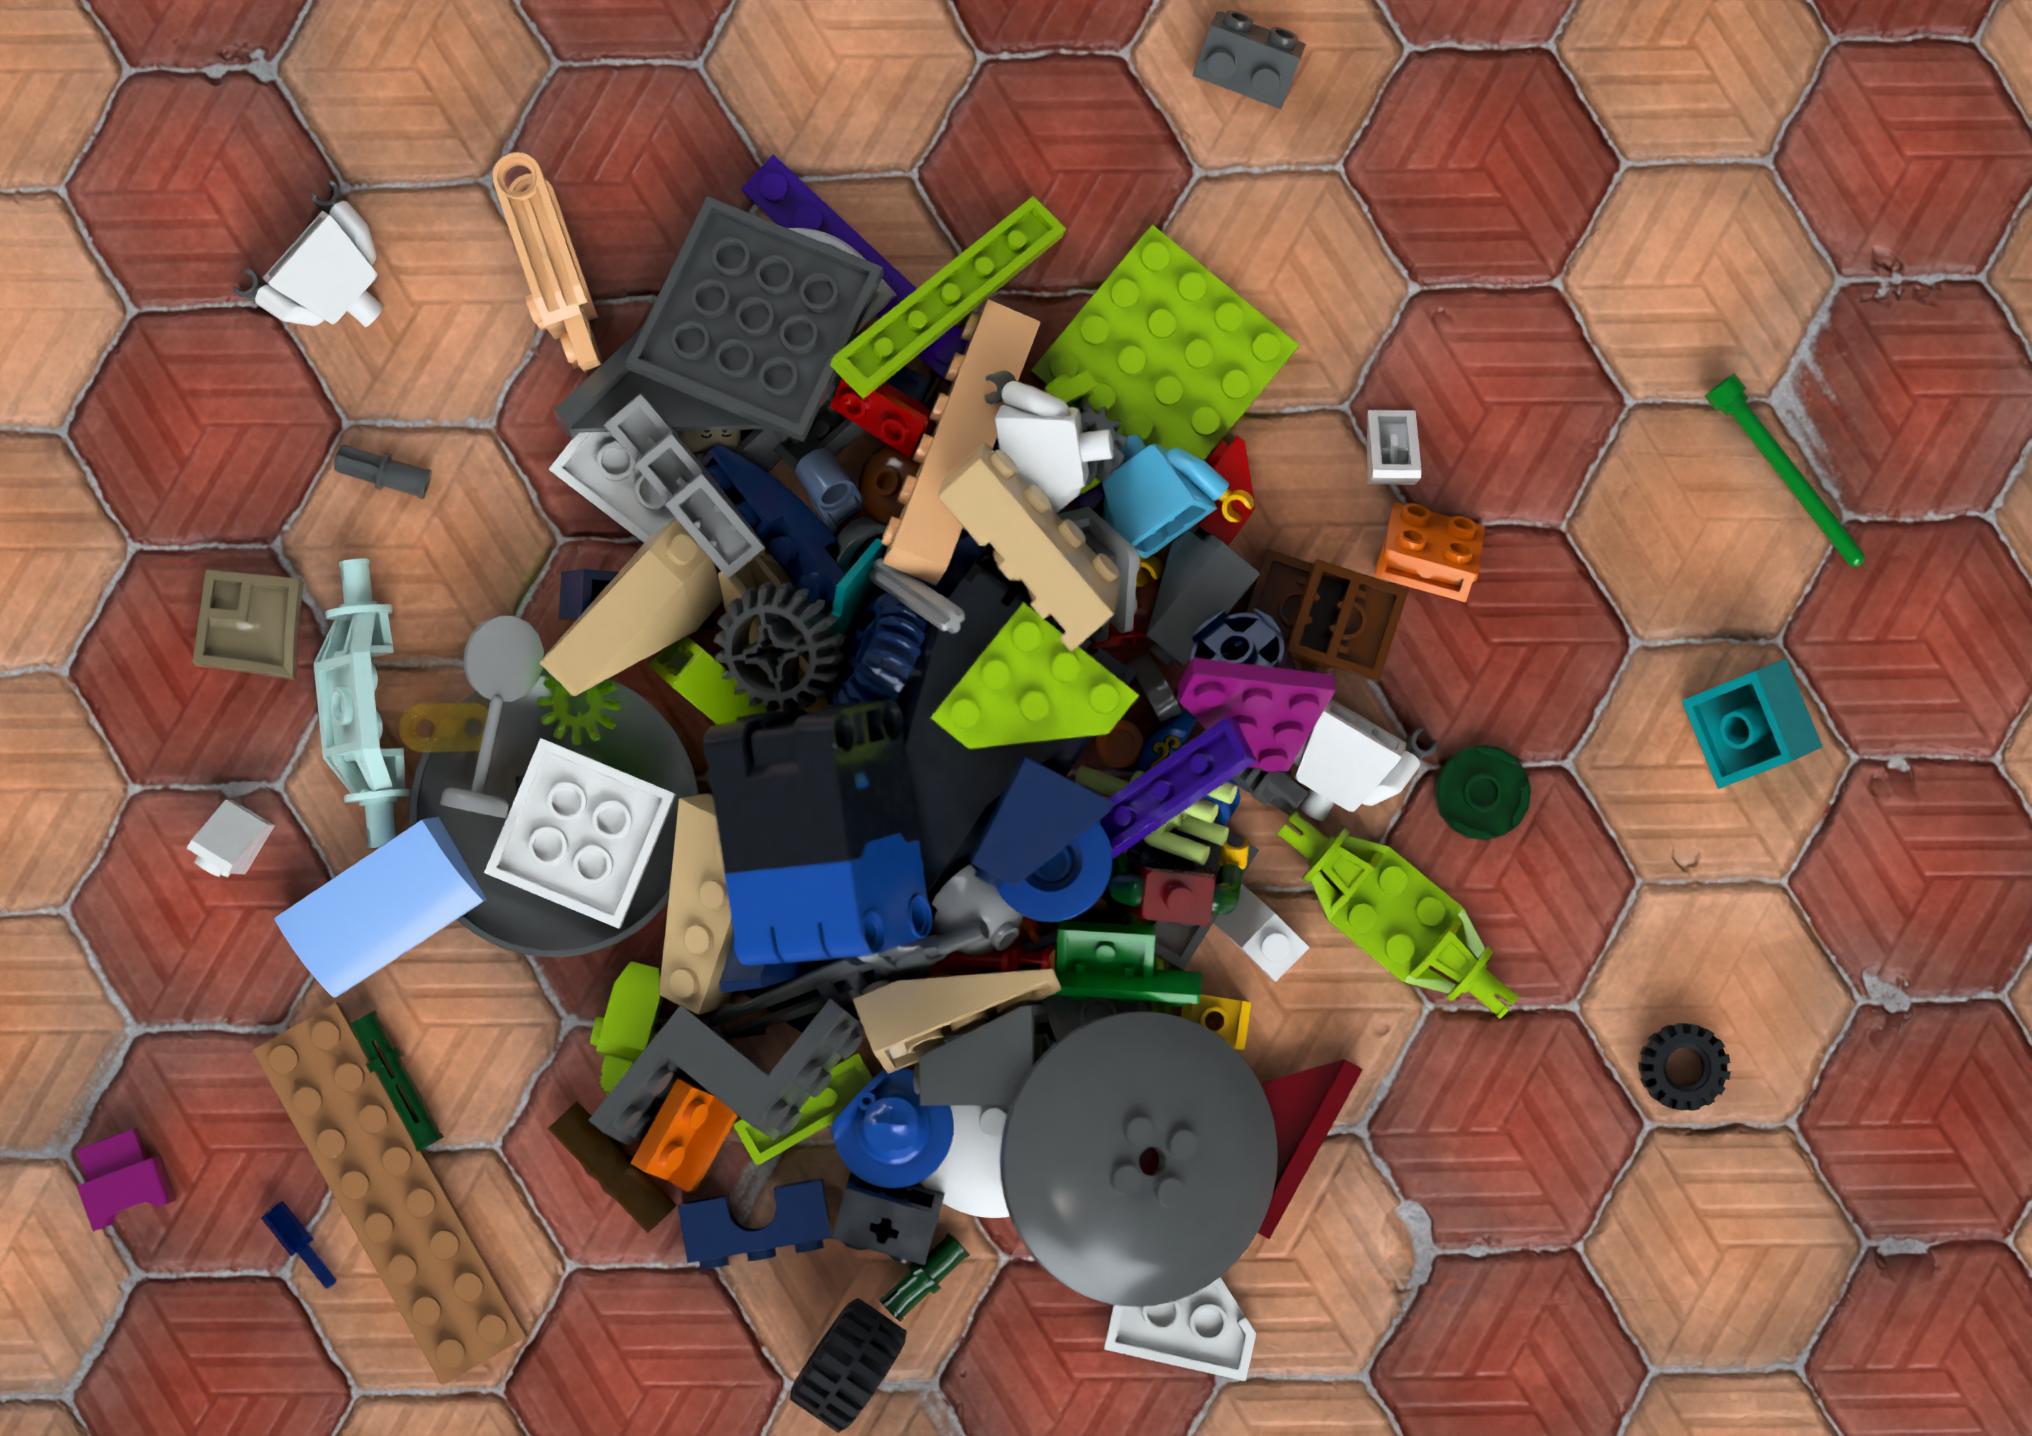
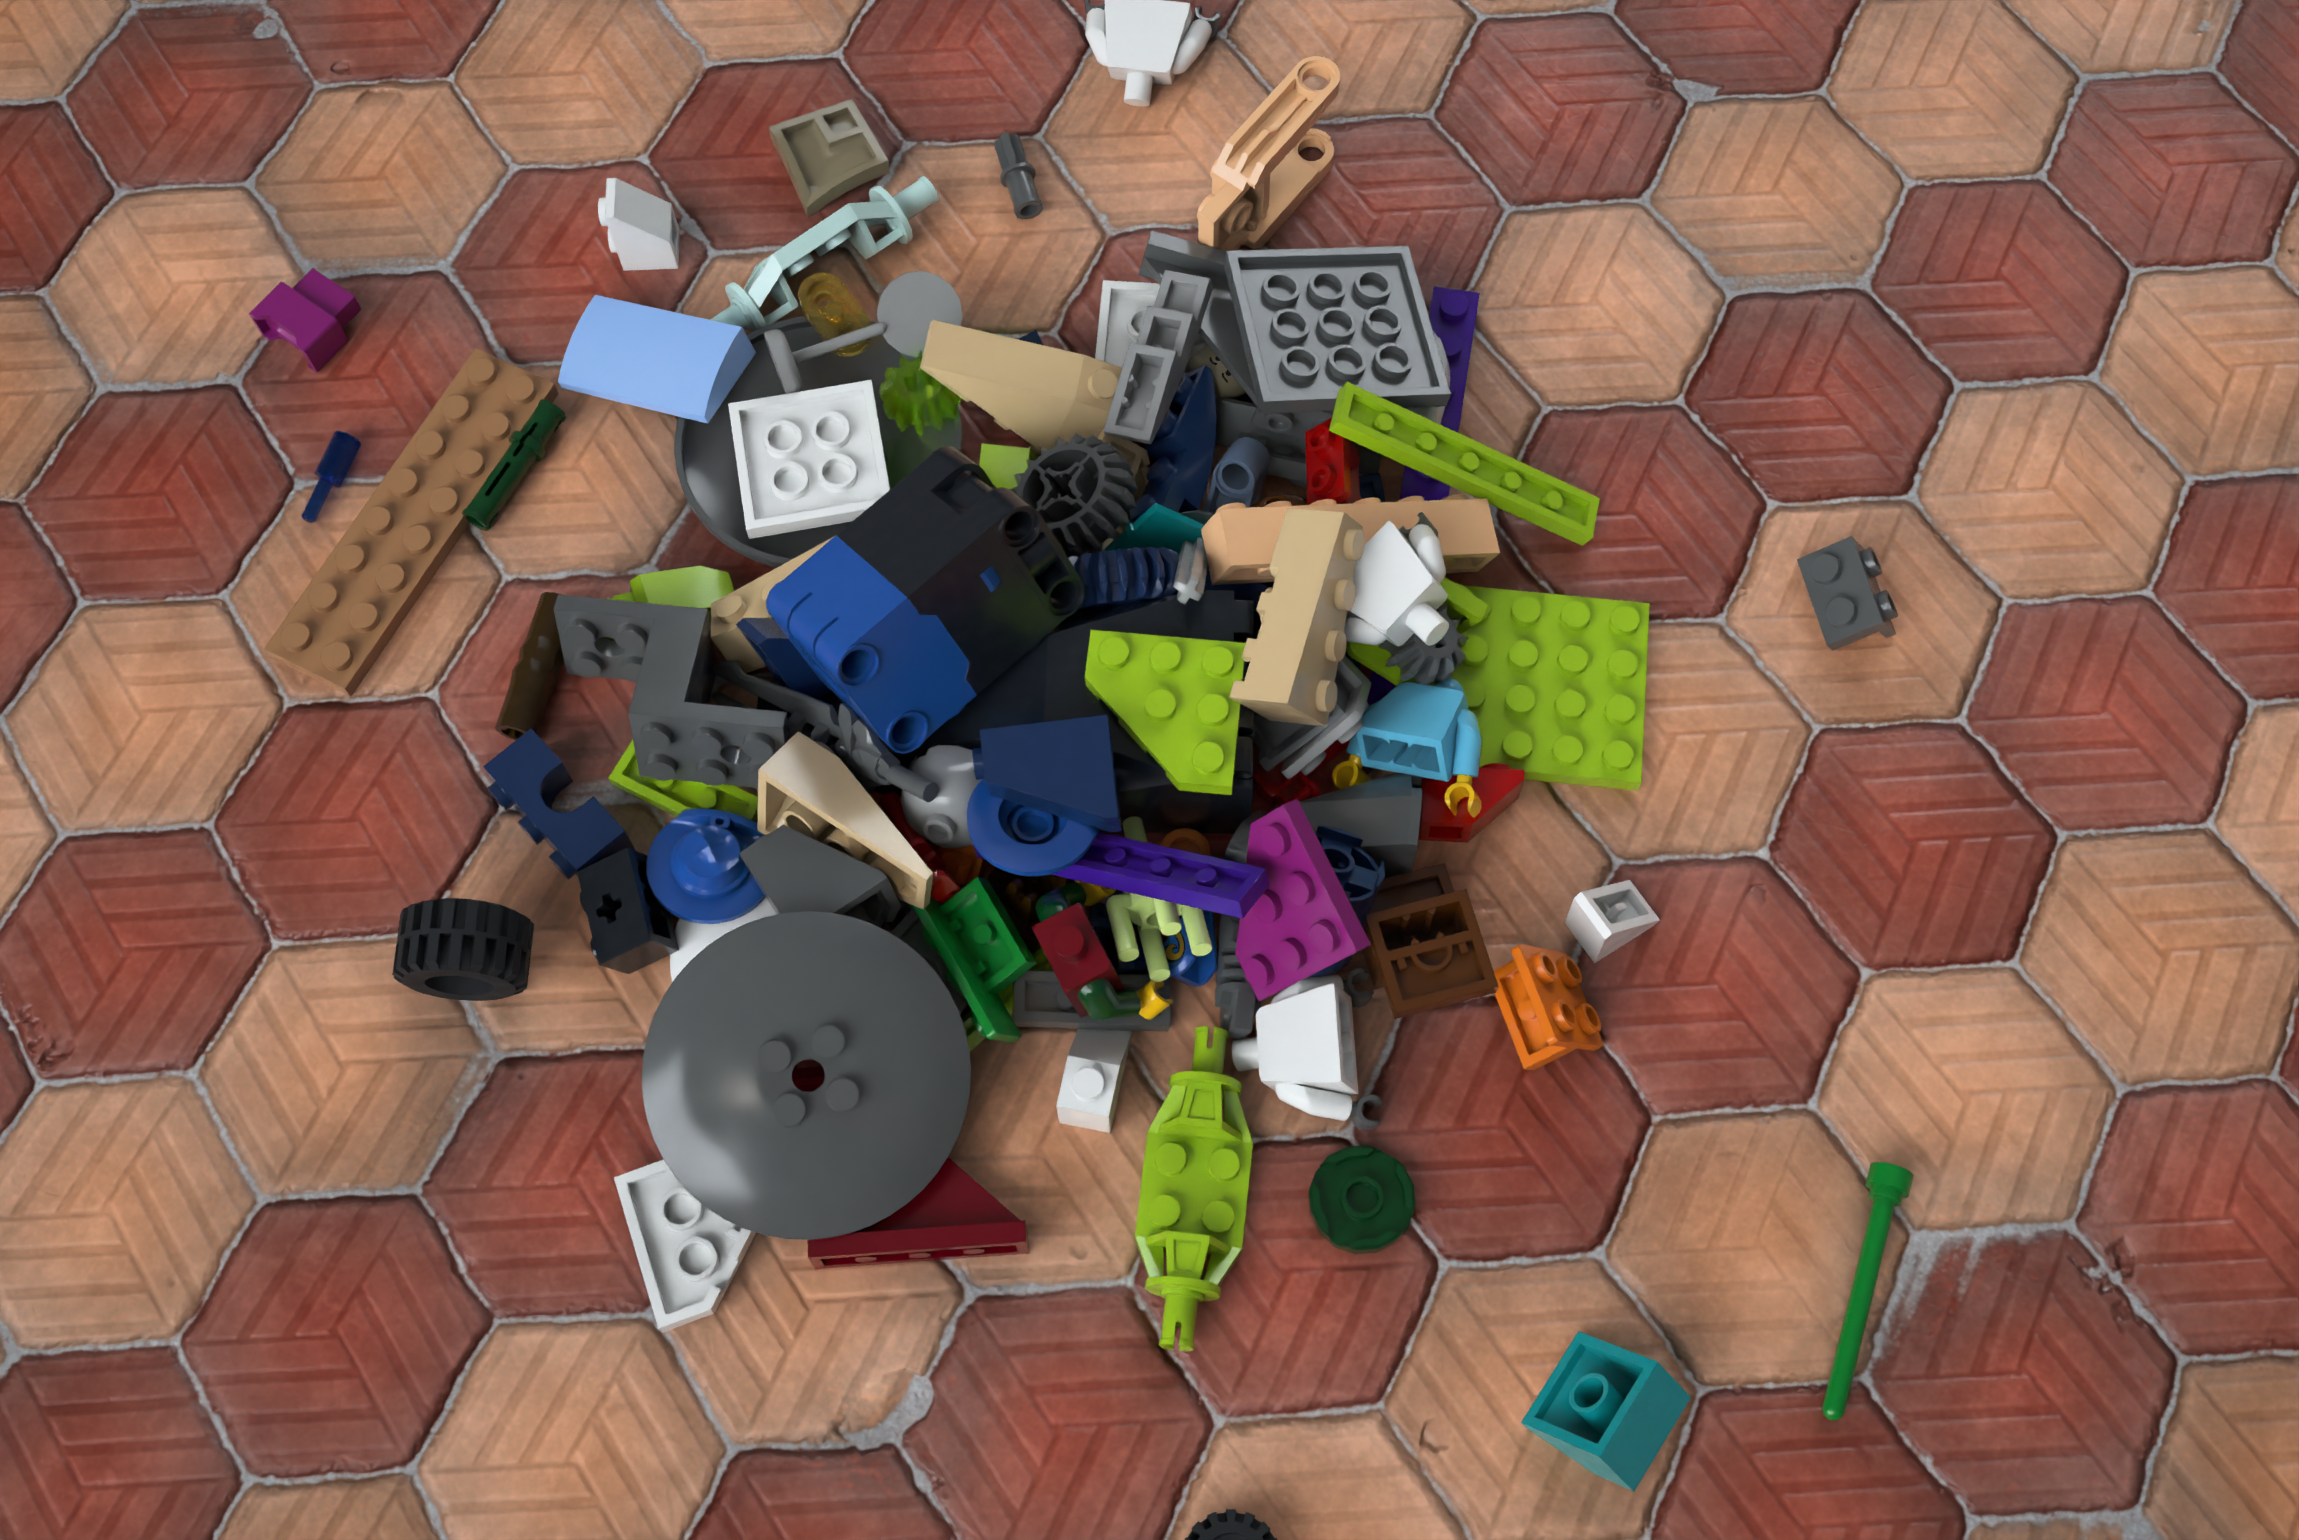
camera: 60 degrees right, 20 degrees down
orange bracket [631,1078,738,1194] -> none
dark green pin [879,1232,970,1322] -> none
yellow brick [1179,994,1252,1050] -> none

